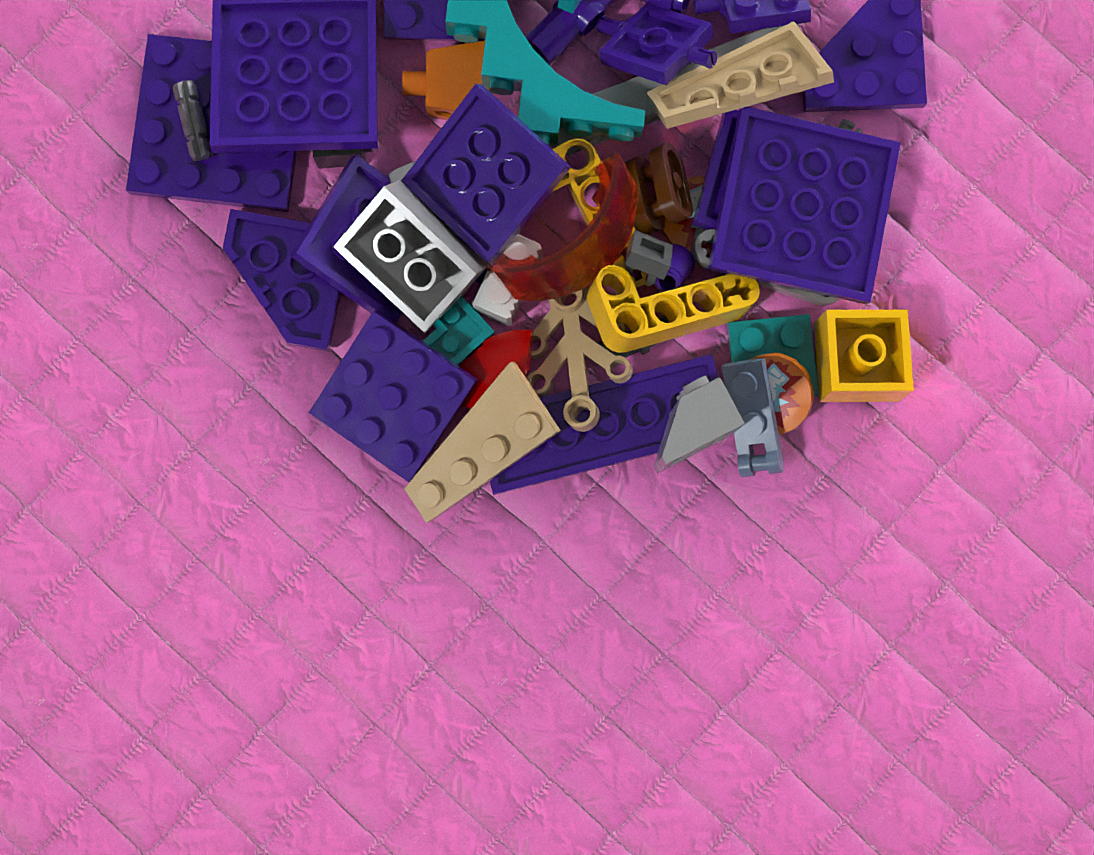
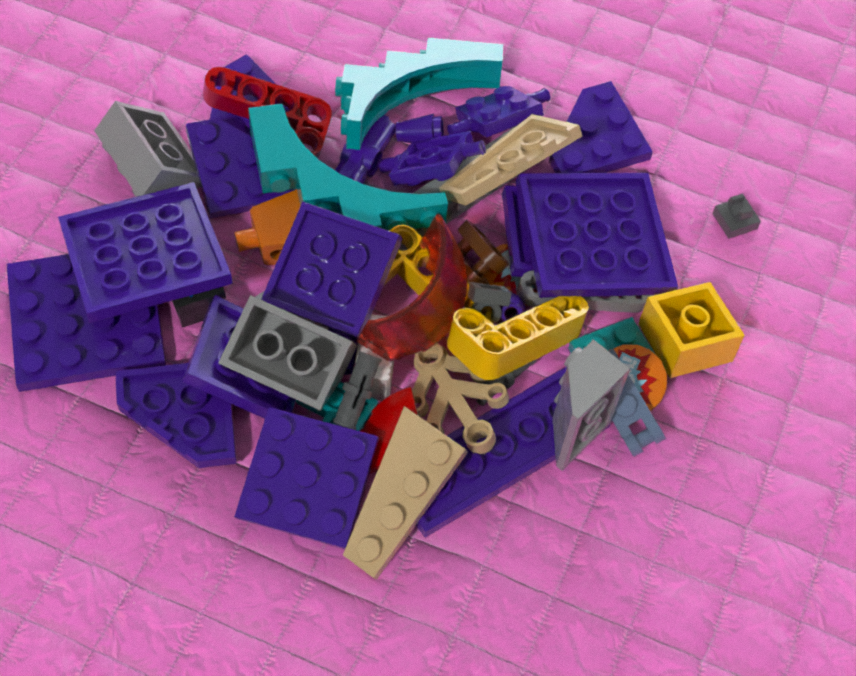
camera: 25 degrees left, 25 degrees down
flat silver axle [173,80,213,161] -> none
none -> dark grey pin [333,351,382,430]
none -> dark grey tile [712,194,761,239]

